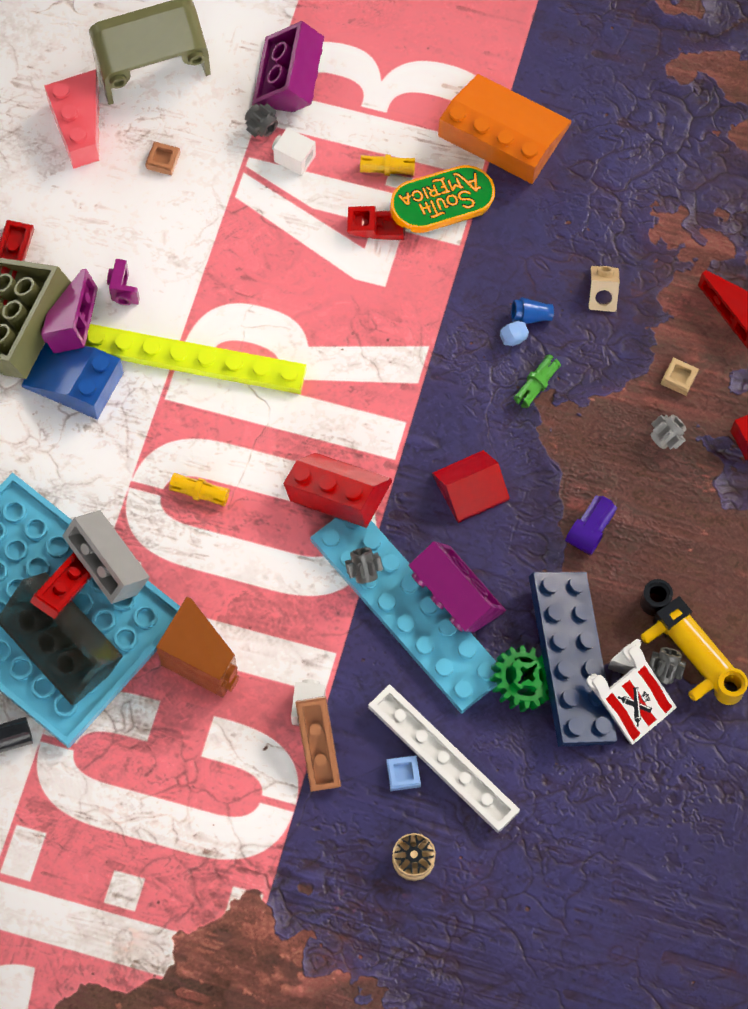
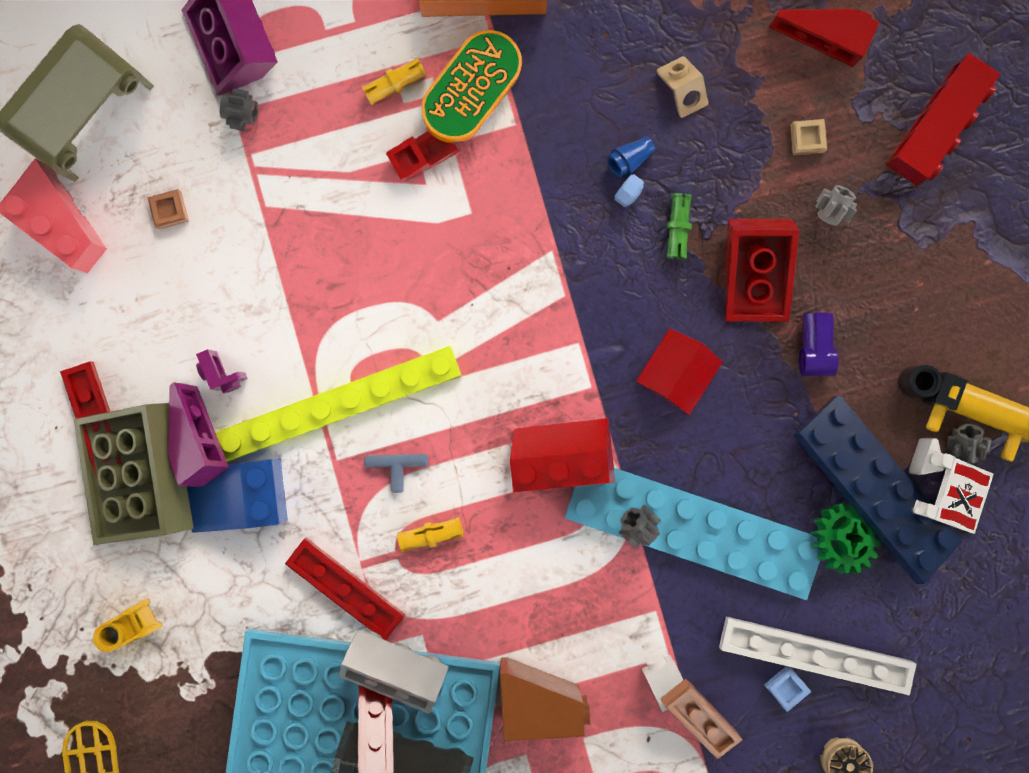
camera: 30 degrees left, 20 degrees up
white brick [272,127,316,176] -> none
magenta slope [408,541,506,633] -> none
none -> red tile [285,537,406,641]
none -> sand blue piece [364,454,429,493]
none -> red slope [725,219,800,322]

